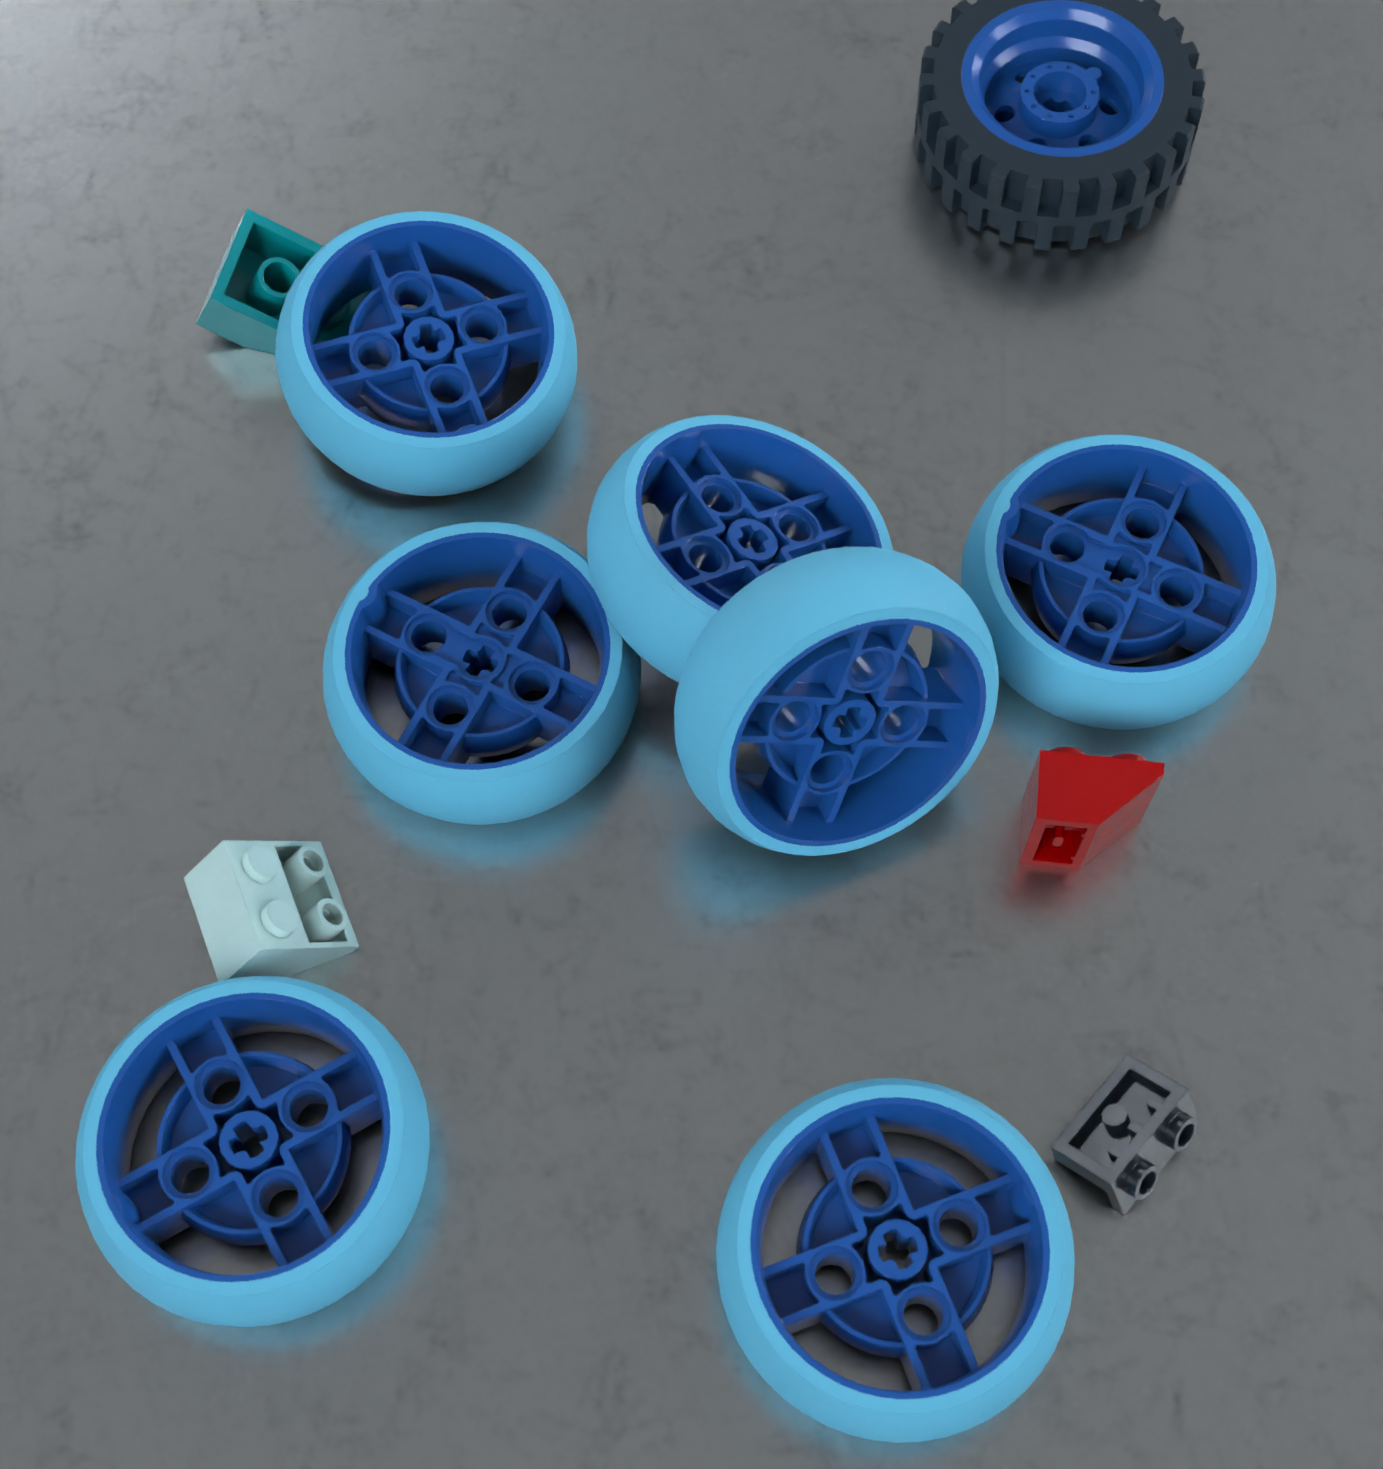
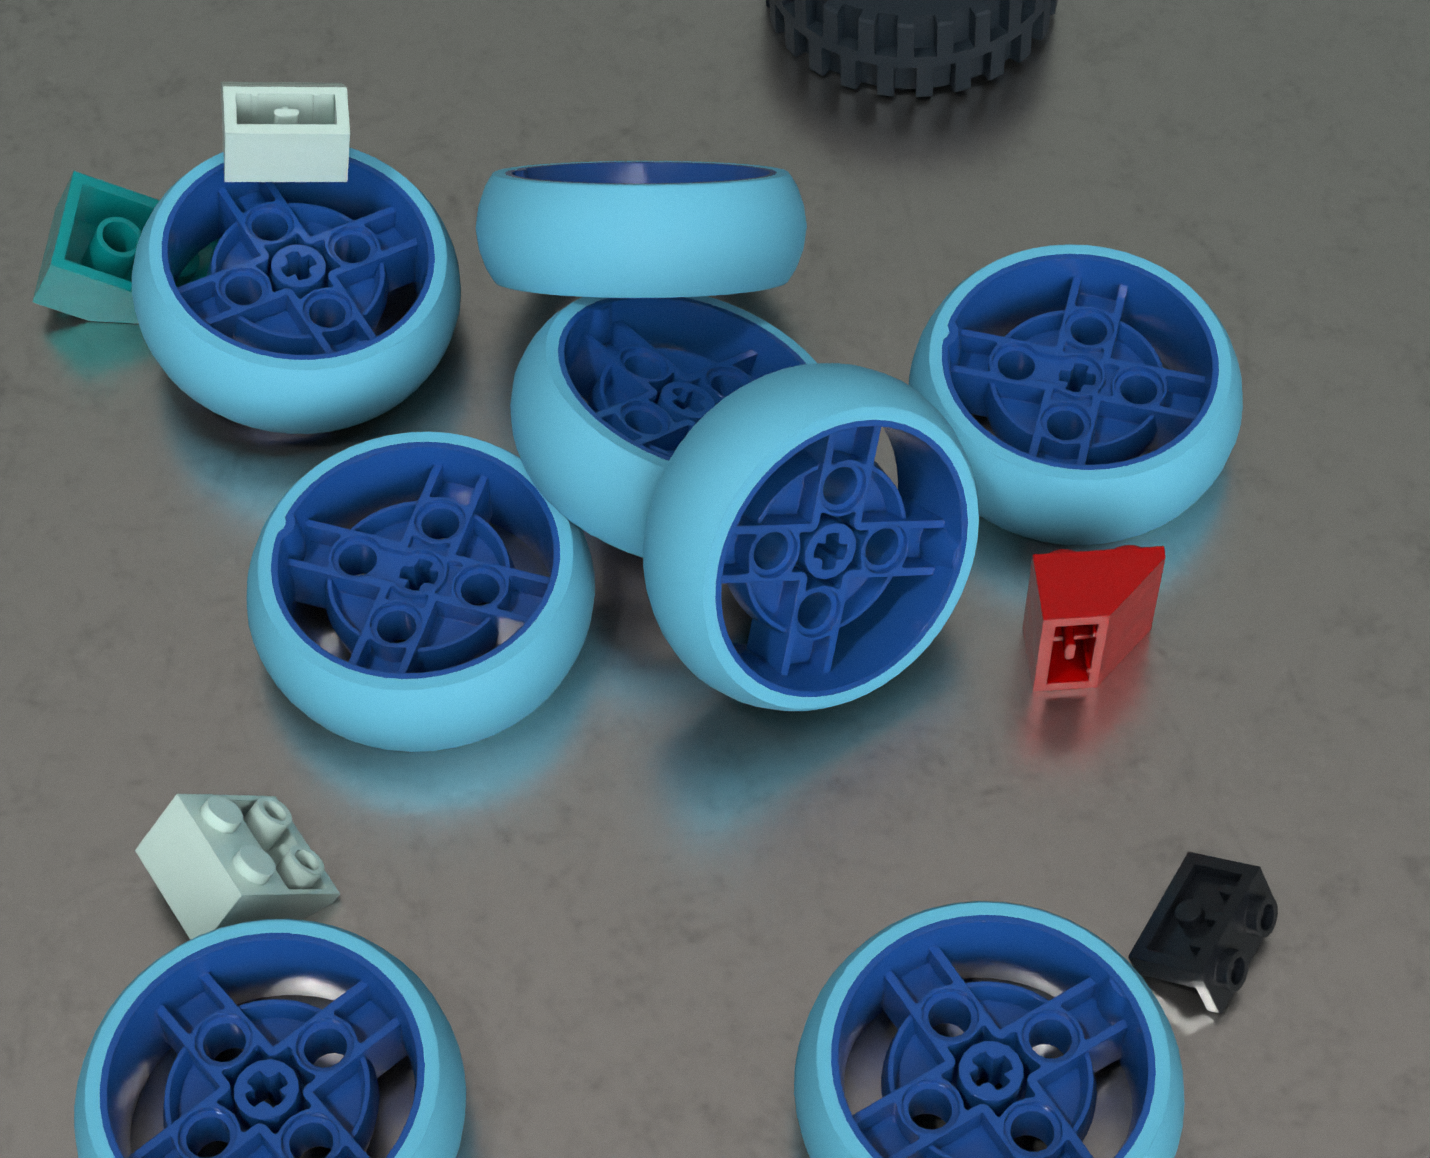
camera: 10 degrees left, 10 degrees down
none -> light aqua slope [221,82,350,182]
none -> medium azure wheel [475,161,807,298]

